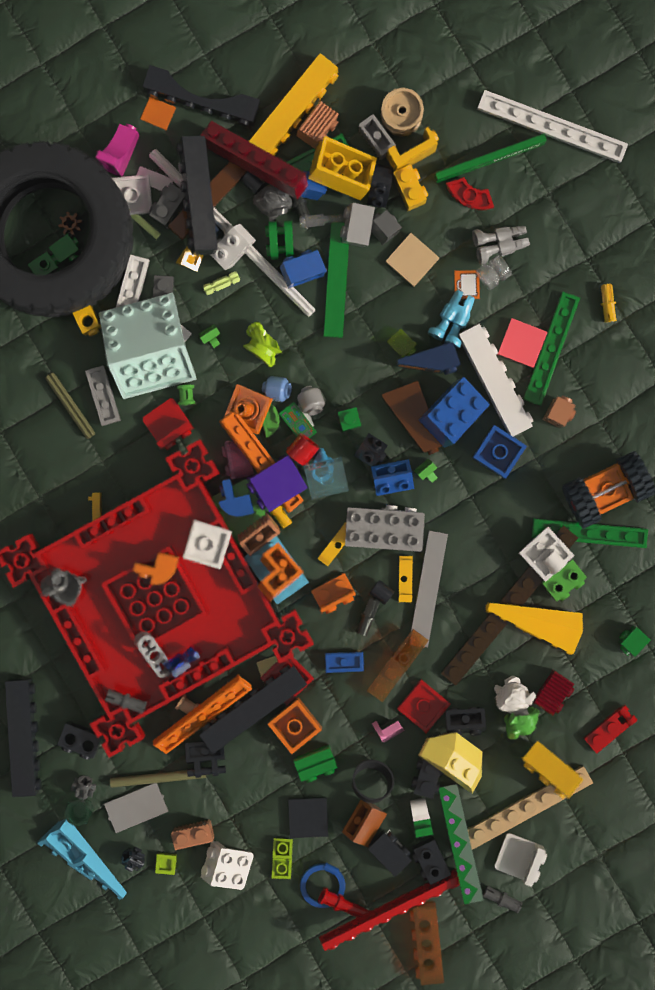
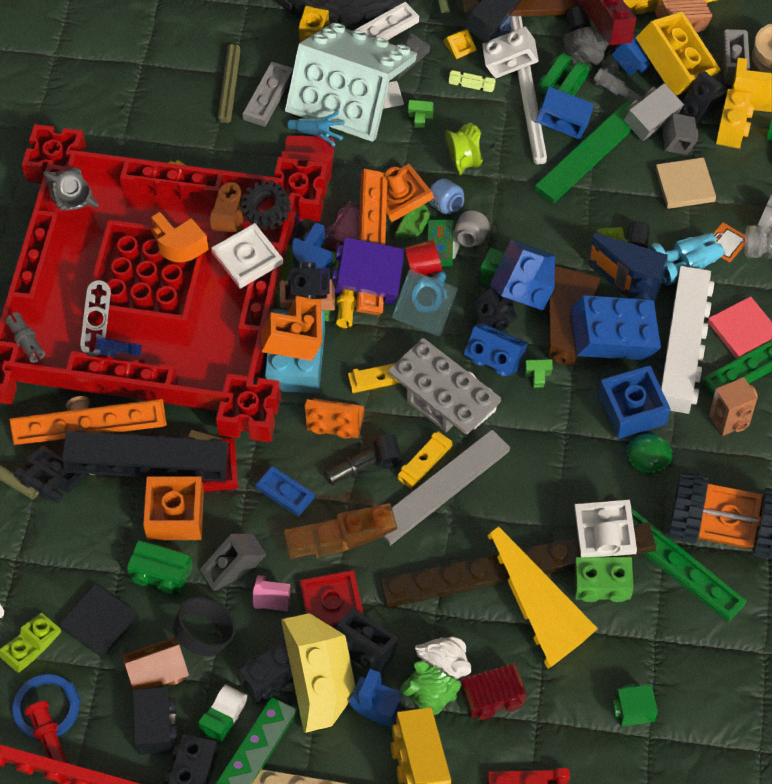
camera: 40 degrees right, 30 degrees down
bright green bush [177,385,195,405] -> none
none -> dark grey slope [200,534,266,591]
none -> dark orange piece [210,182,244,232]
none -> black tyre [241,180,291,230]
none -> dark azure piece [288,110,345,147]
none -> black brick [288,262,330,299]
none -> blue brick [349,669,403,728]
none -> blue slope [490,239,555,311]
none -> black beam [626,221,650,249]
none -> green hat [627,433,672,475]

